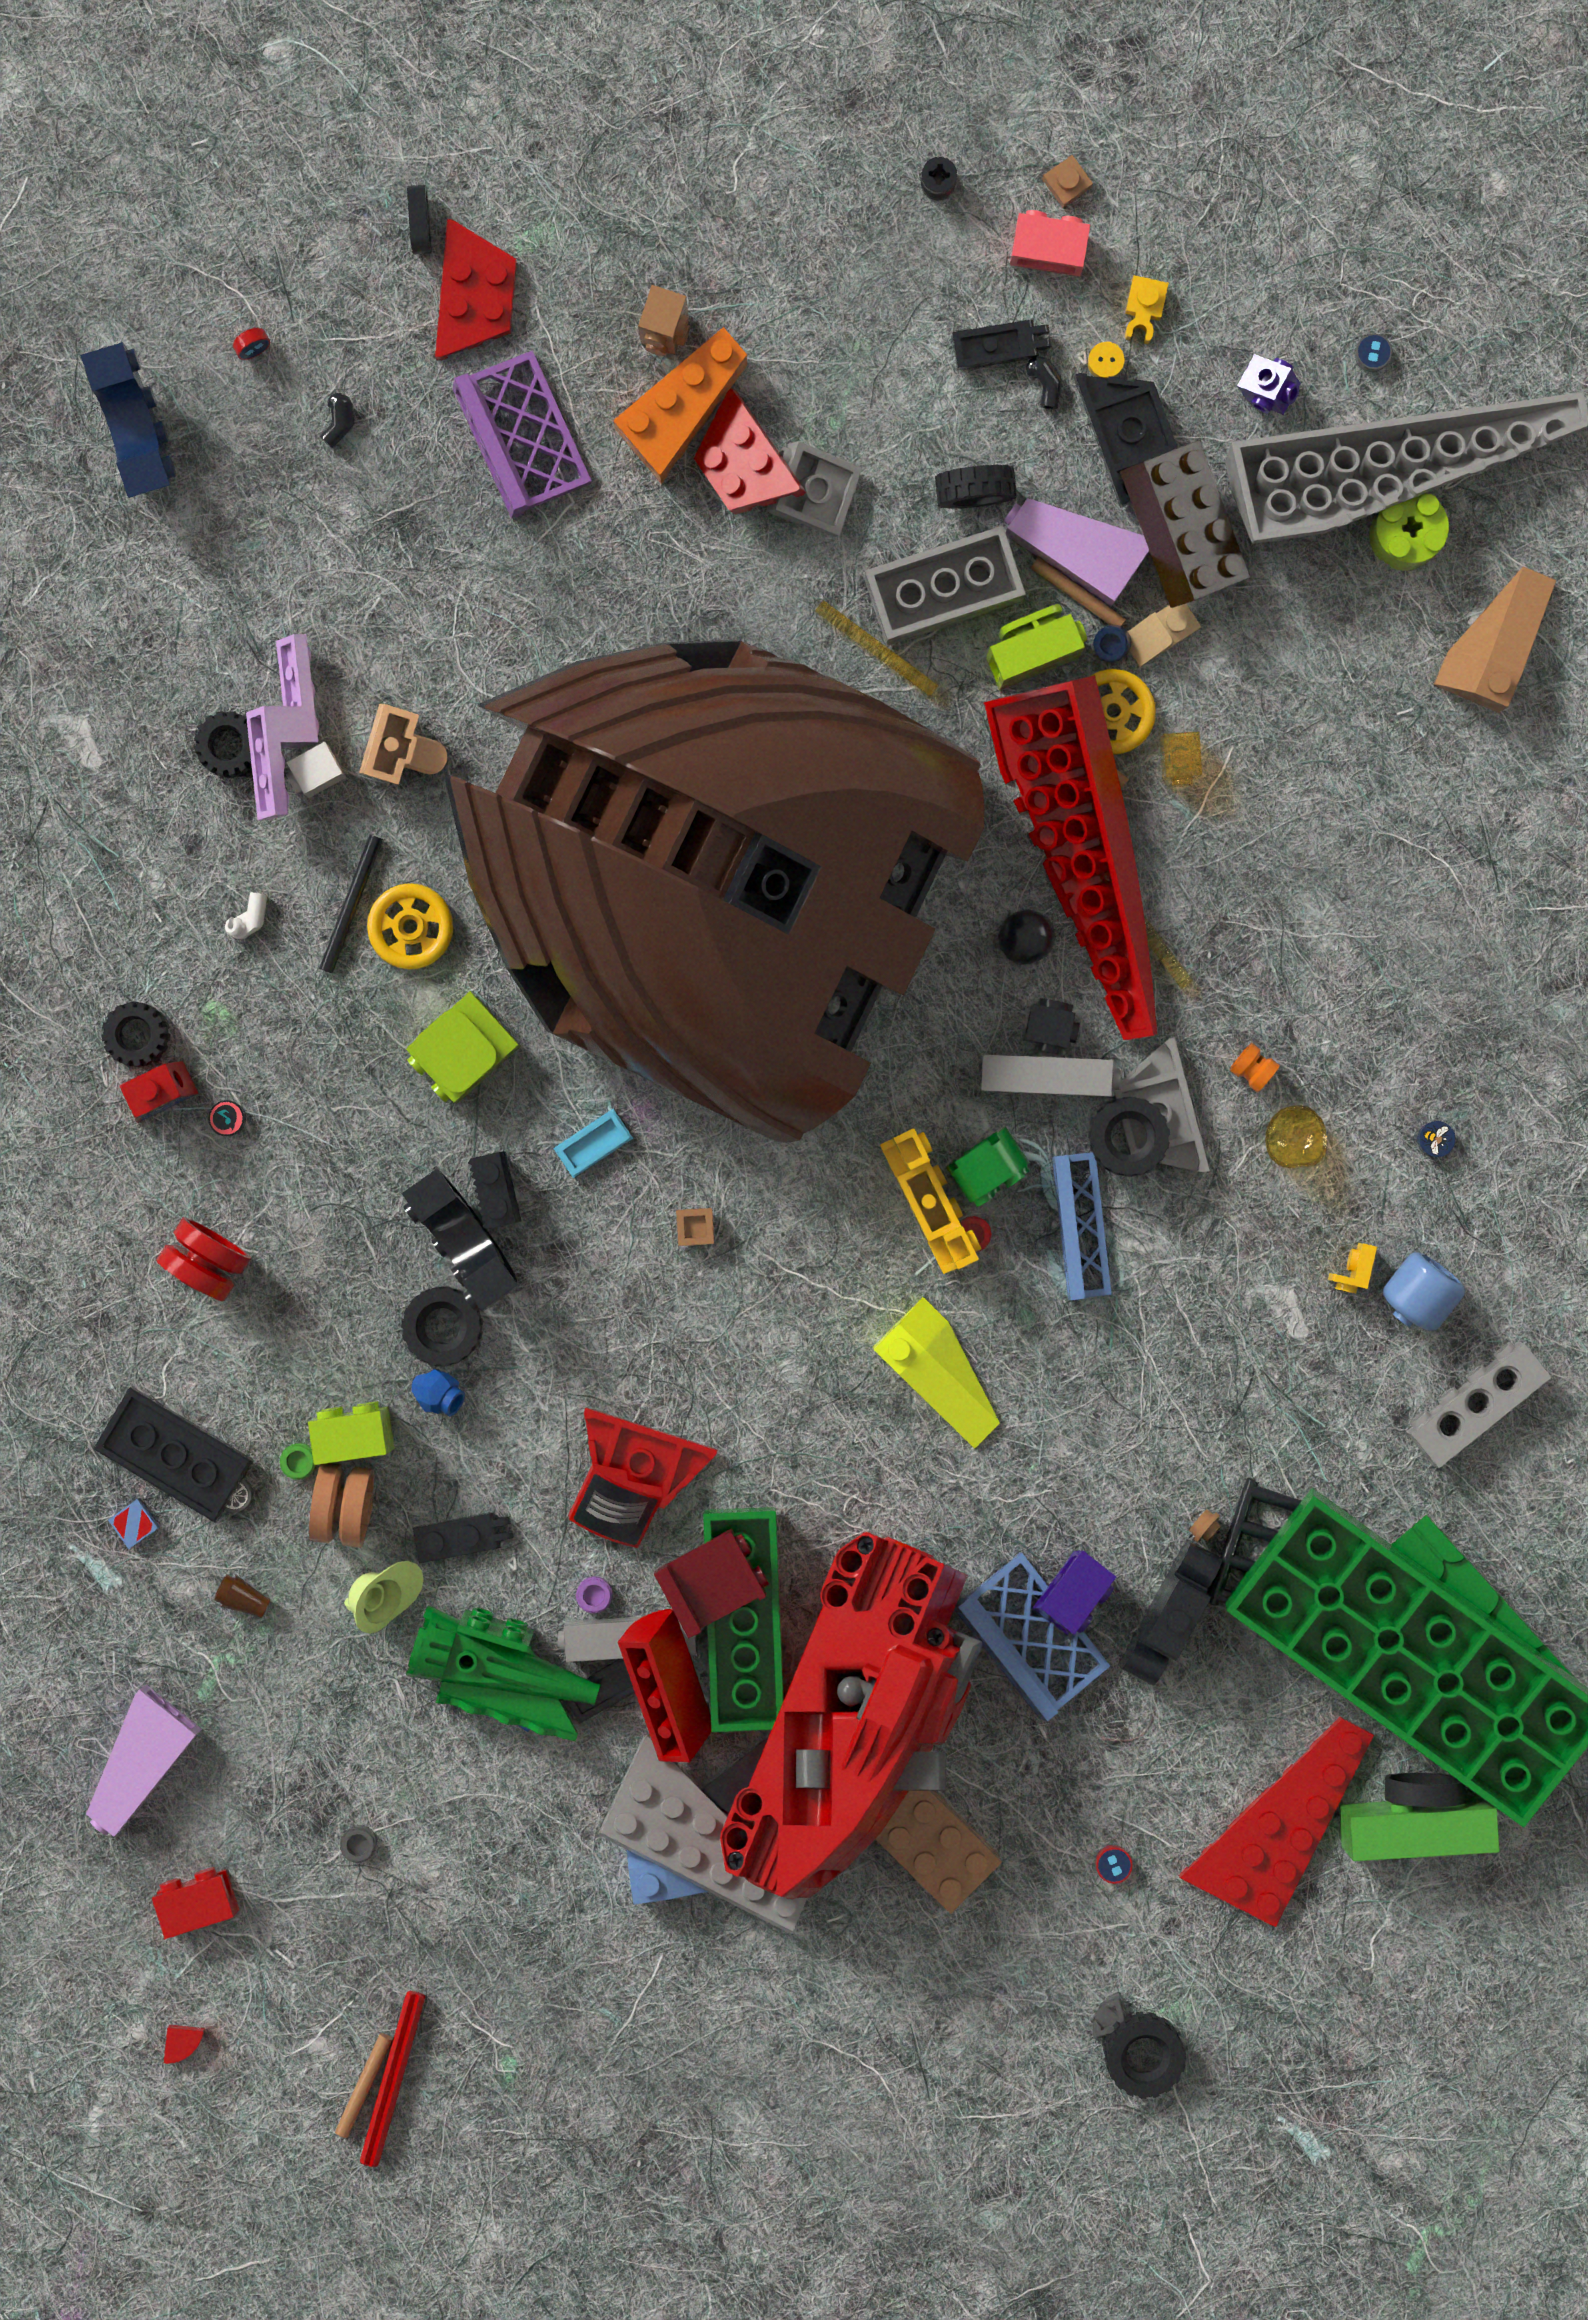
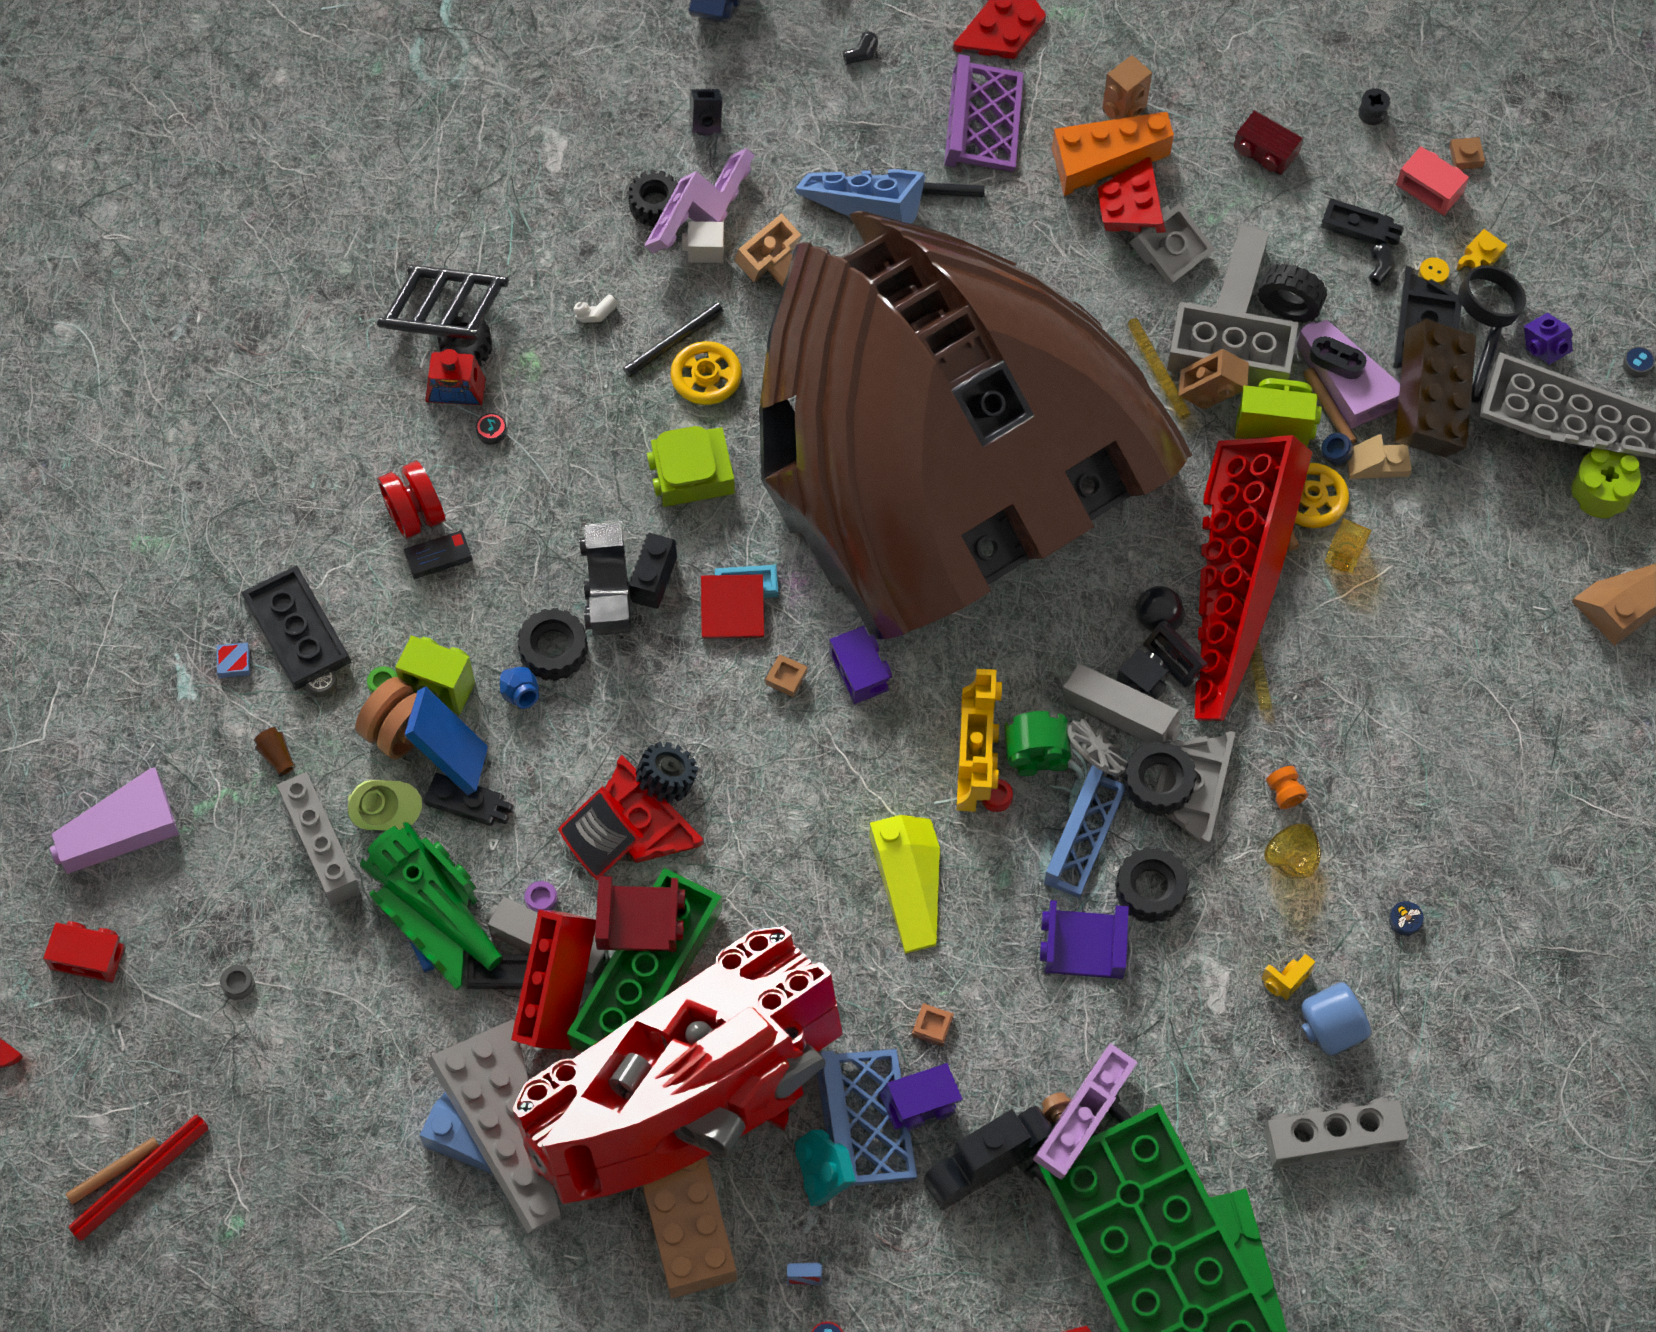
camera: 30 degrees right, 25 degrees down
none -> light grey brick [277,772,361,907]
none -> black bar [377,265,509,340]
none -> black tile [404,530,473,579]
none -> blue tile [405,687,488,795]
none -> black wheel [635,742,698,803]
none -> black brick [689,89,722,136]
none -> red tile [701,574,764,639]
none -> medium blue tile [787,1263,822,1285]
none -> teal plate [794,1129,856,1206]
none -> medium blue wedge [795,169,925,224]
none -> dark purple brick [829,626,892,705]
none -> nougat tile [912,1003,954,1047]
none -> black bar [922,182,985,197]
none -> lavender bracket [1033,1043,1138,1180]
none -> dark purple panel [1039,900,1129,979]
none -> light grey wheel [1067,719,1127,775]
none -> black tyre [1115,847,1189,923]
none -> black tile [1143,621,1208,687]
none -> medium nougat brick [1179,349,1249,410]
none -> light grey brick [1217,225,1269,313]
none -> dark red brick [1233,110,1304,175]
none -> black beam [1309,336,1367,379]
none -> black tyre [1458,265,1526,328]
none -> black bar [1471,327,1502,403]

